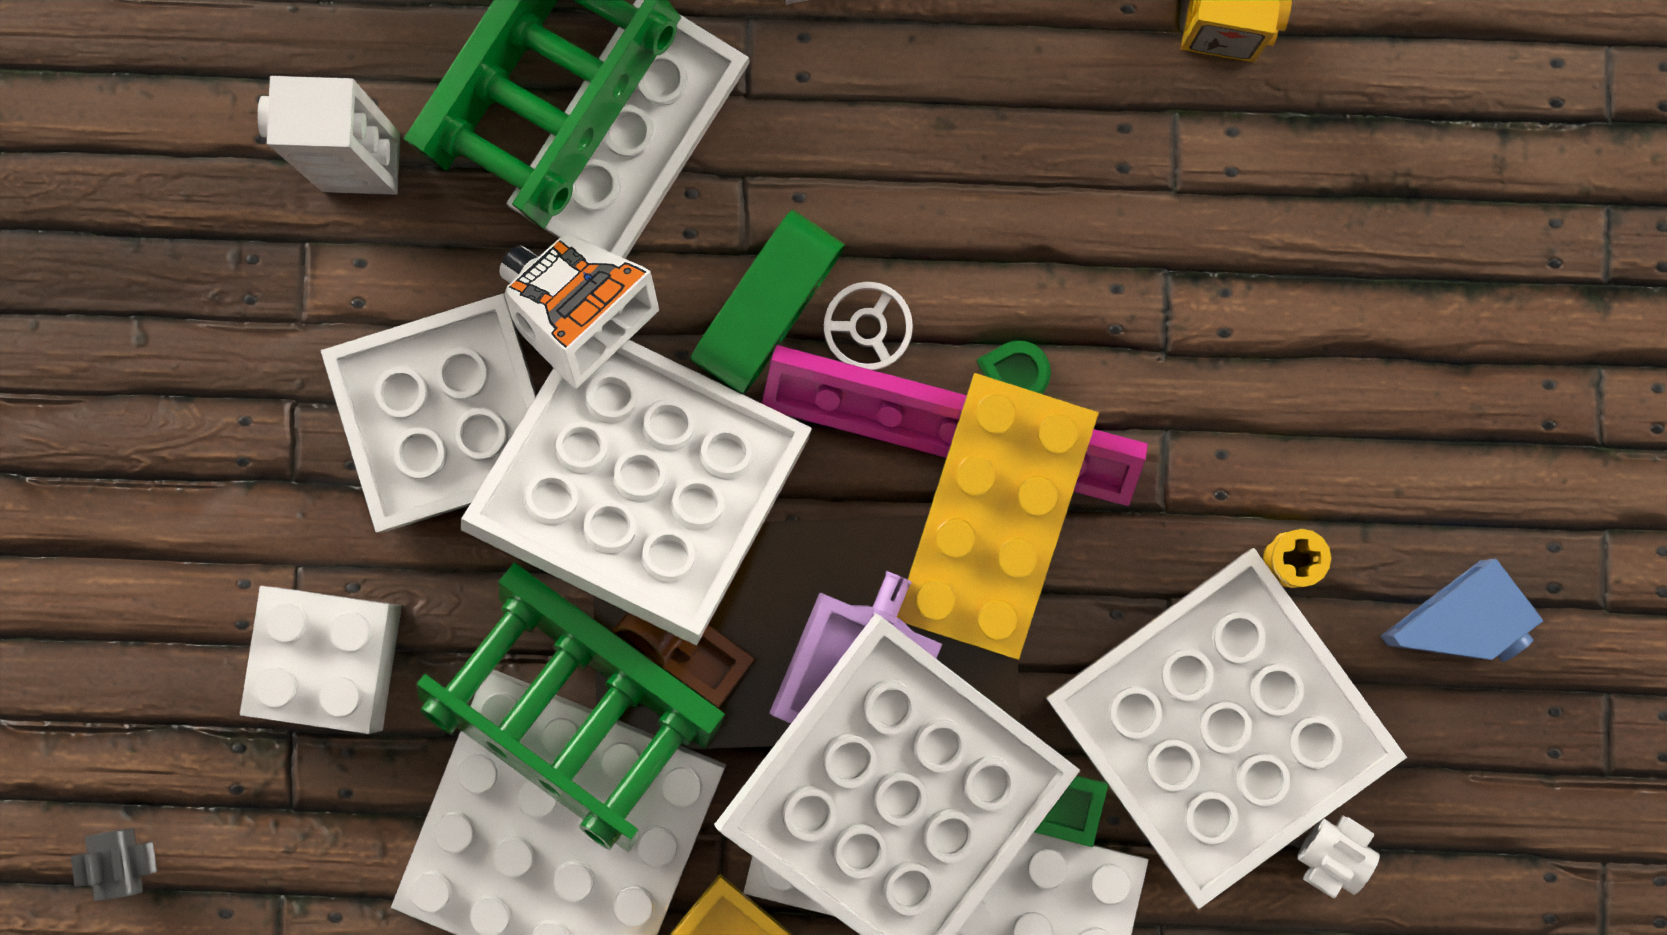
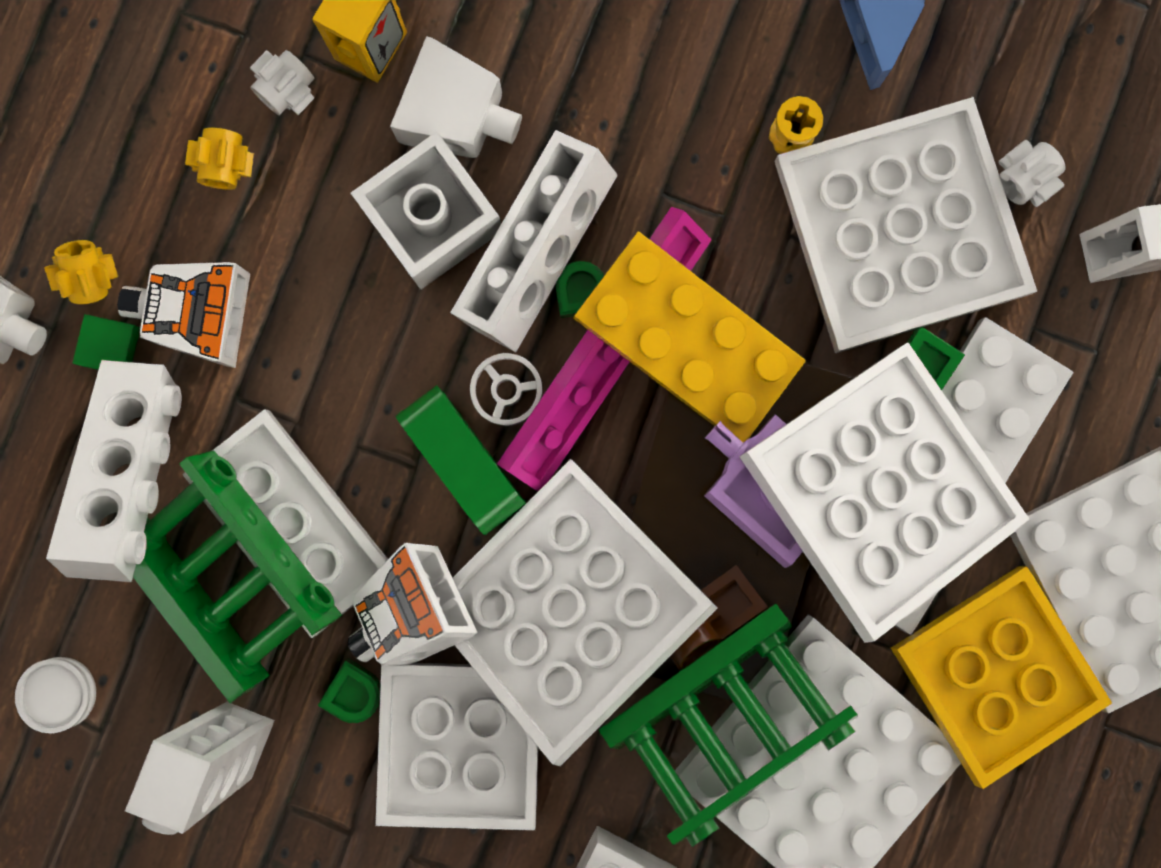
camera: 70 degrees left, 0 degrees up
none -> green tile [318,658,381,723]
none -> white brick [351,131,501,290]
none -> white torso [390,36,522,158]
none -> white brick [450,130,618,352]

